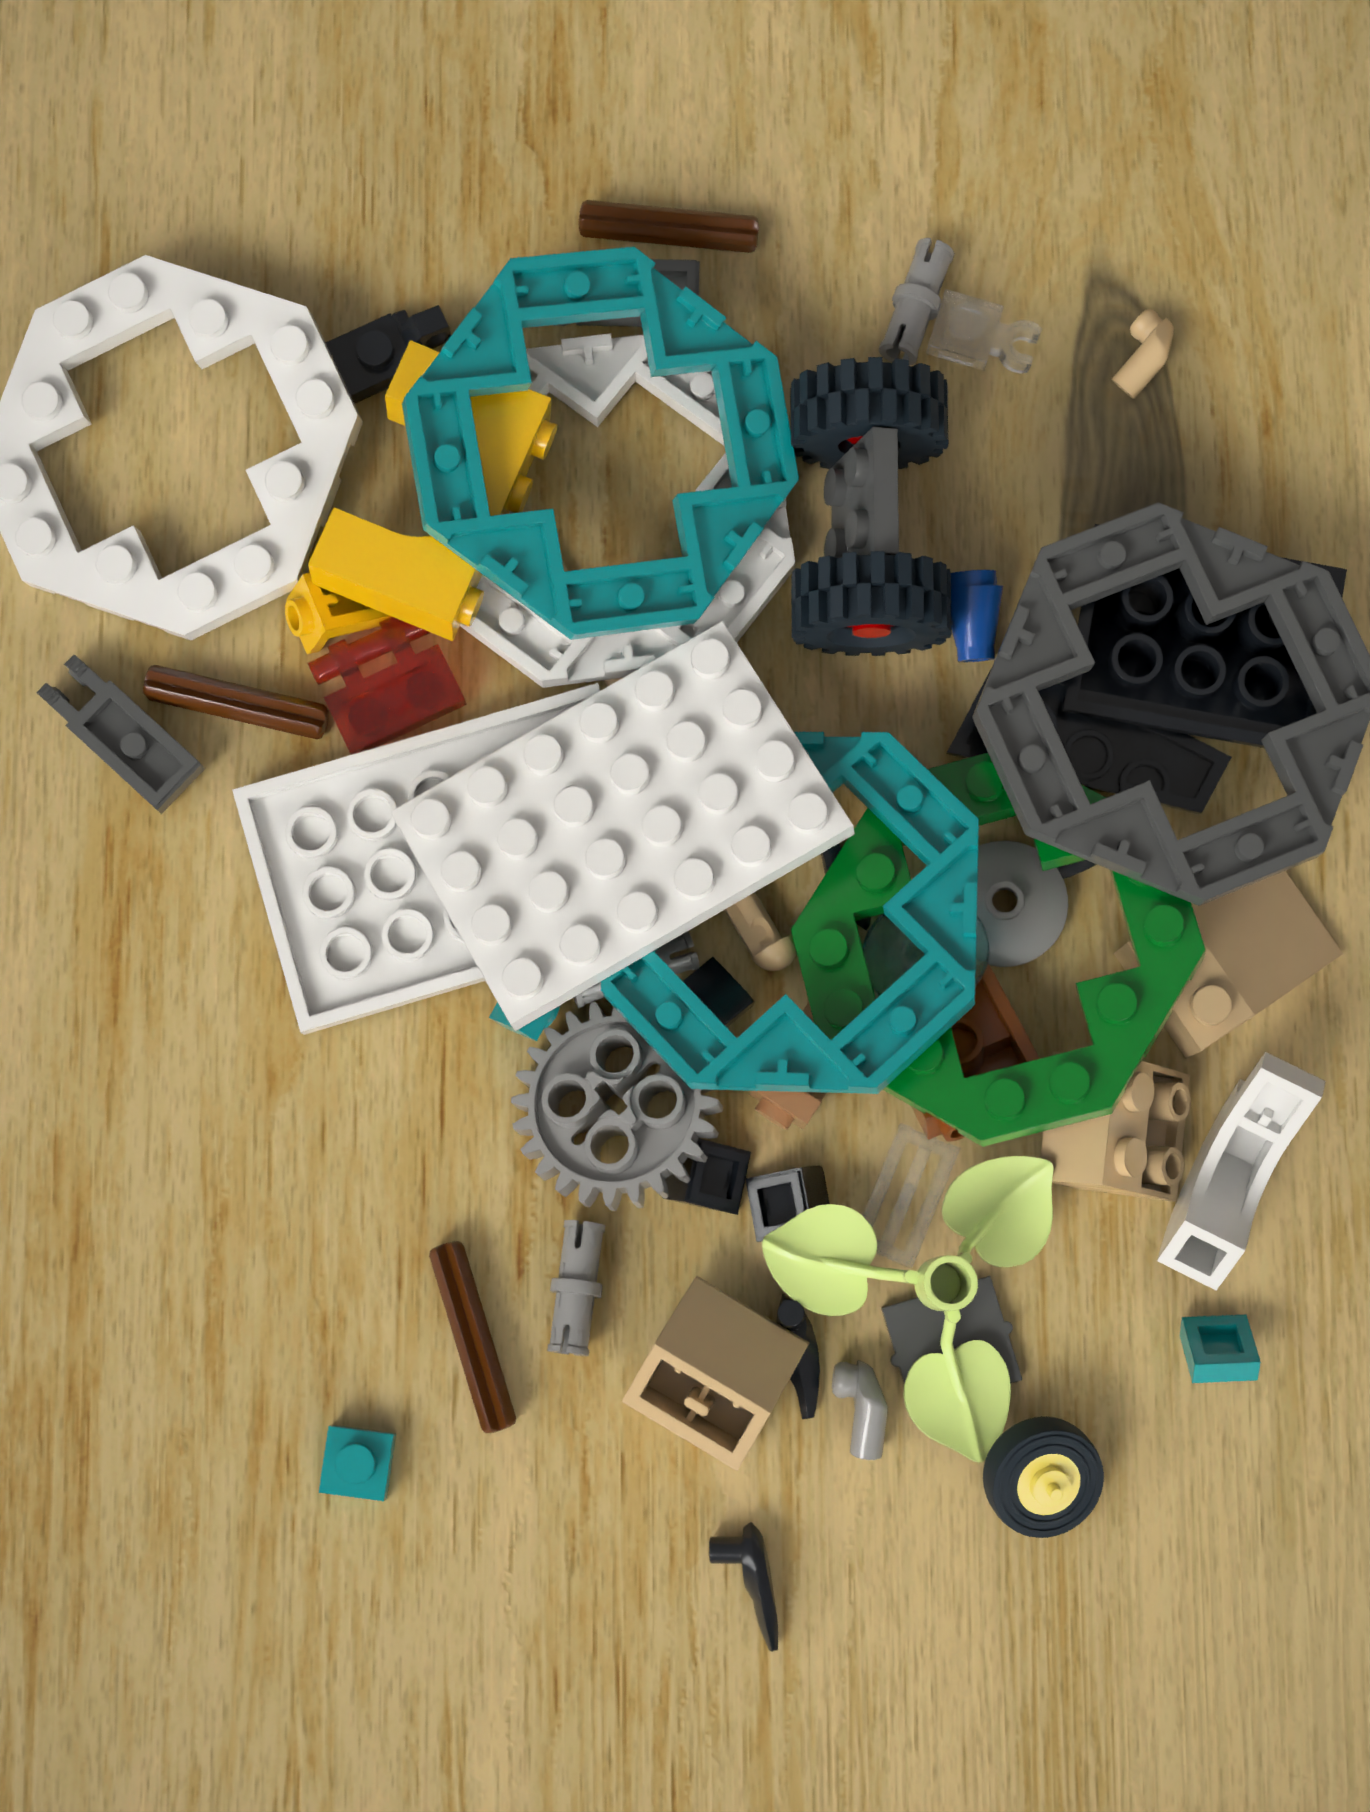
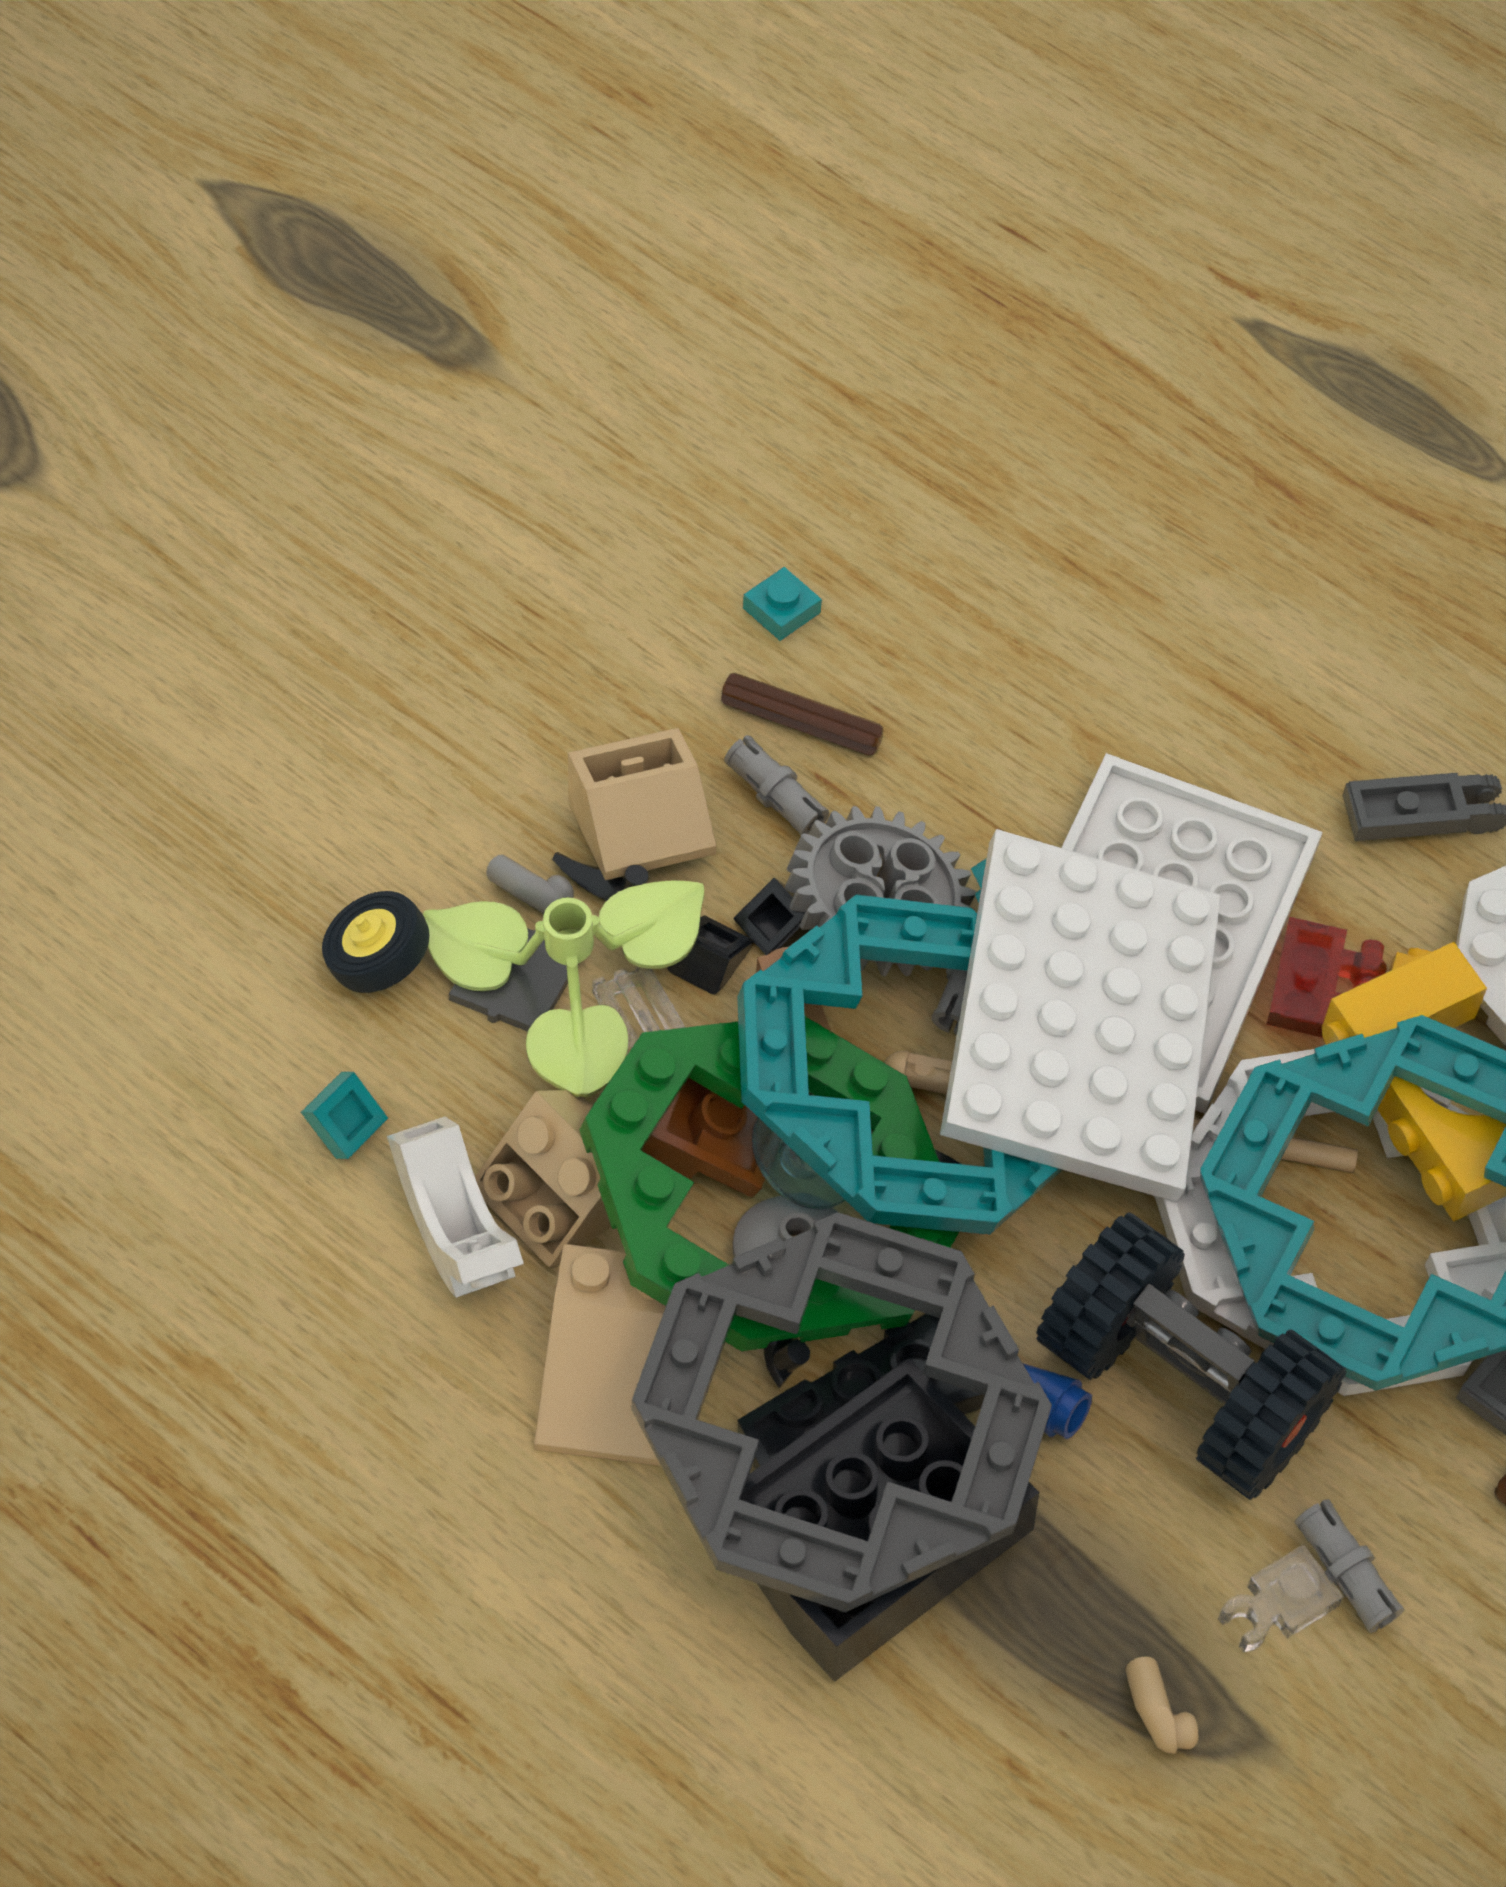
camera: 130 degrees right, 25 degrees down
reddish brown axle [143,665,329,739] -> none
black slope [683,957,755,1027] -> none
black bar [709,1522,778,1652] -> none

